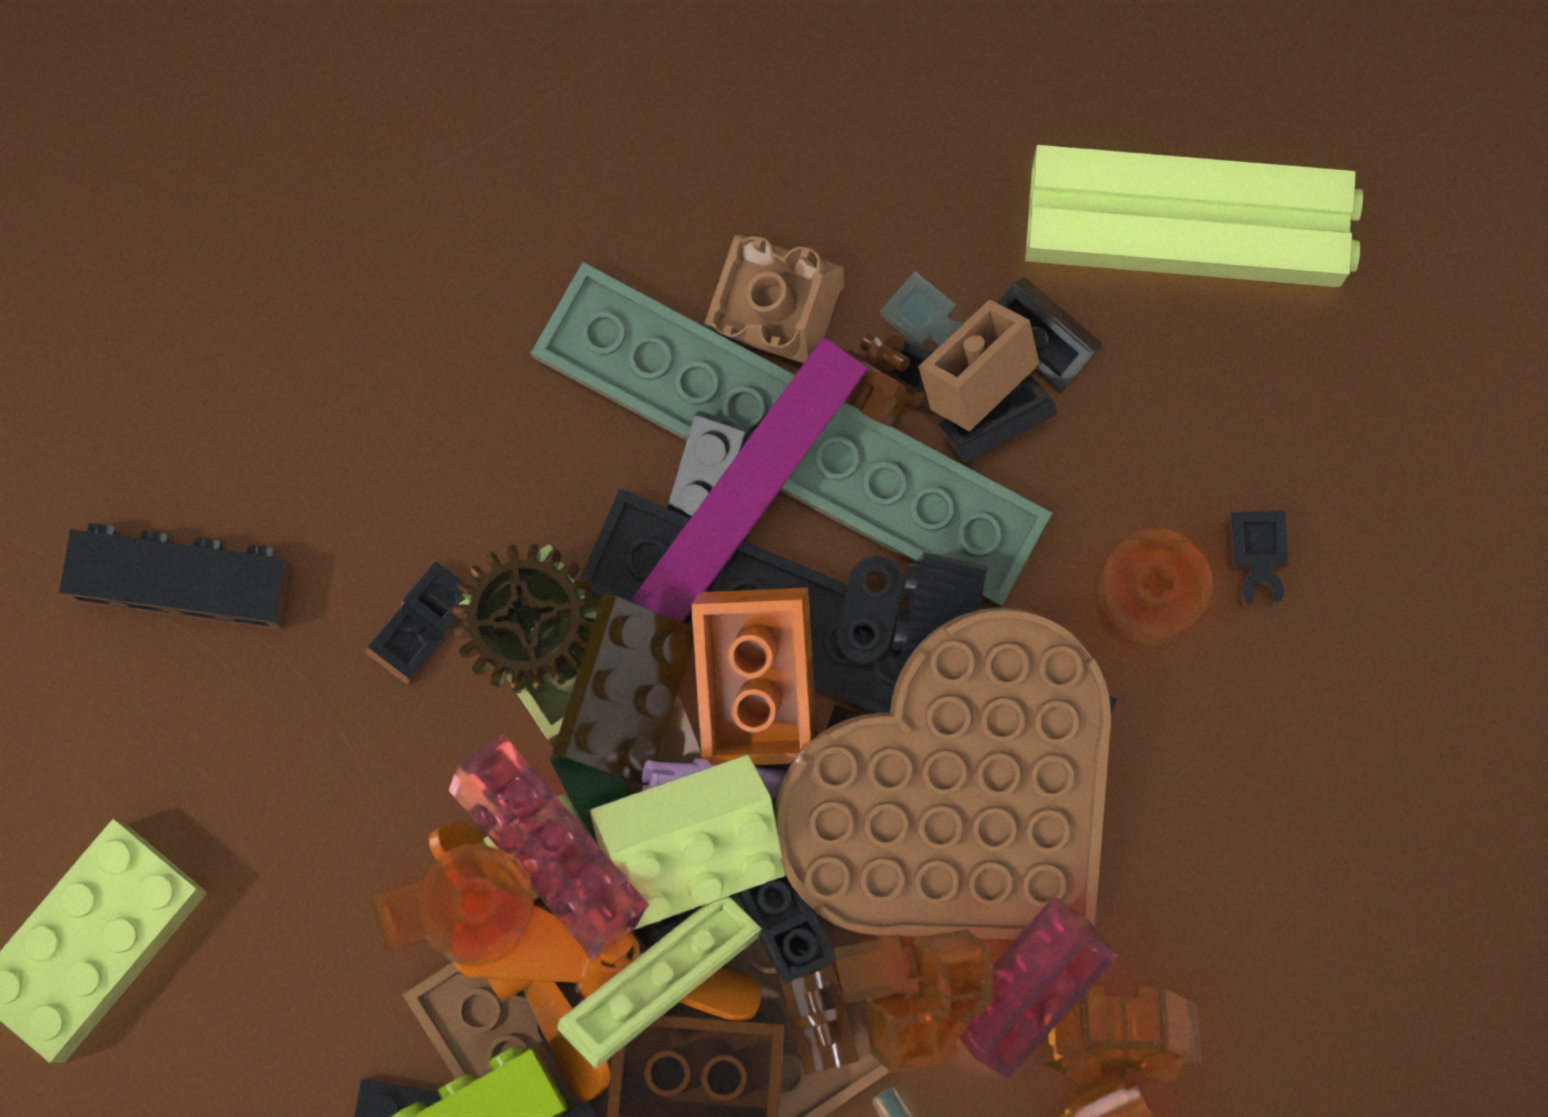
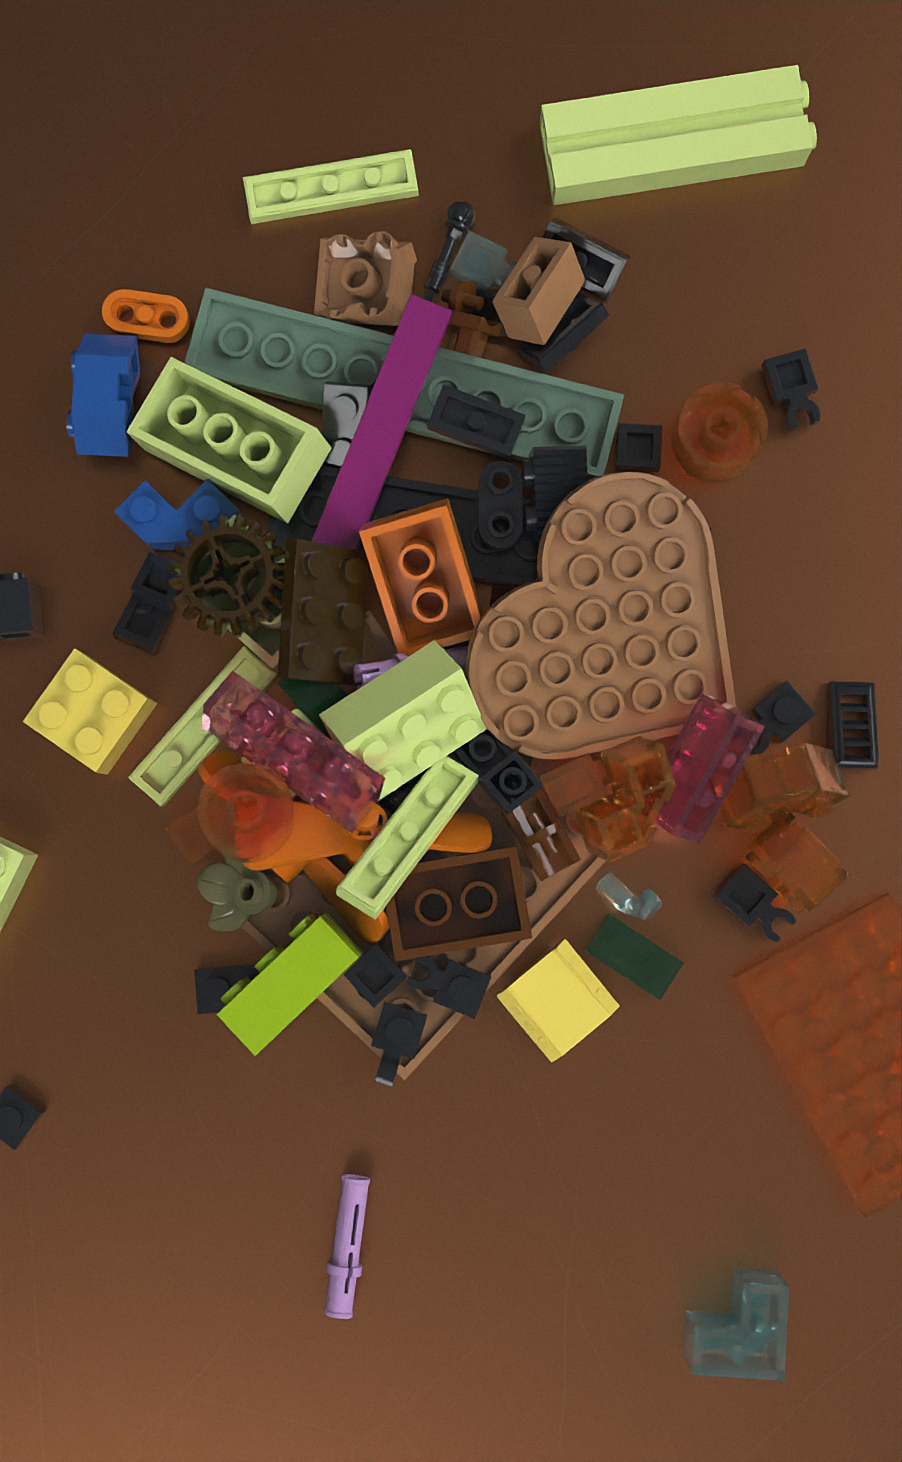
camera: 10 degrees left, 5 degrees up
none -> light yellow brick [23,648,158,775]
none -> blue brick [67,334,141,457]
none -> orange plate [102,289,190,343]
none -> blue brick [114,479,242,552]
none -> yellowish green brick [126,357,331,524]
none -> yellowish green tile [128,646,278,807]
none -> olive plate [197,843,277,932]
none -> yellowish green tile [243,149,419,224]
none -> black piece [422,201,476,302]
none -> black plate [427,384,526,460]
none -> black plate [615,423,662,472]
none -> black plate [734,681,816,757]
none -> black slope [828,681,879,770]

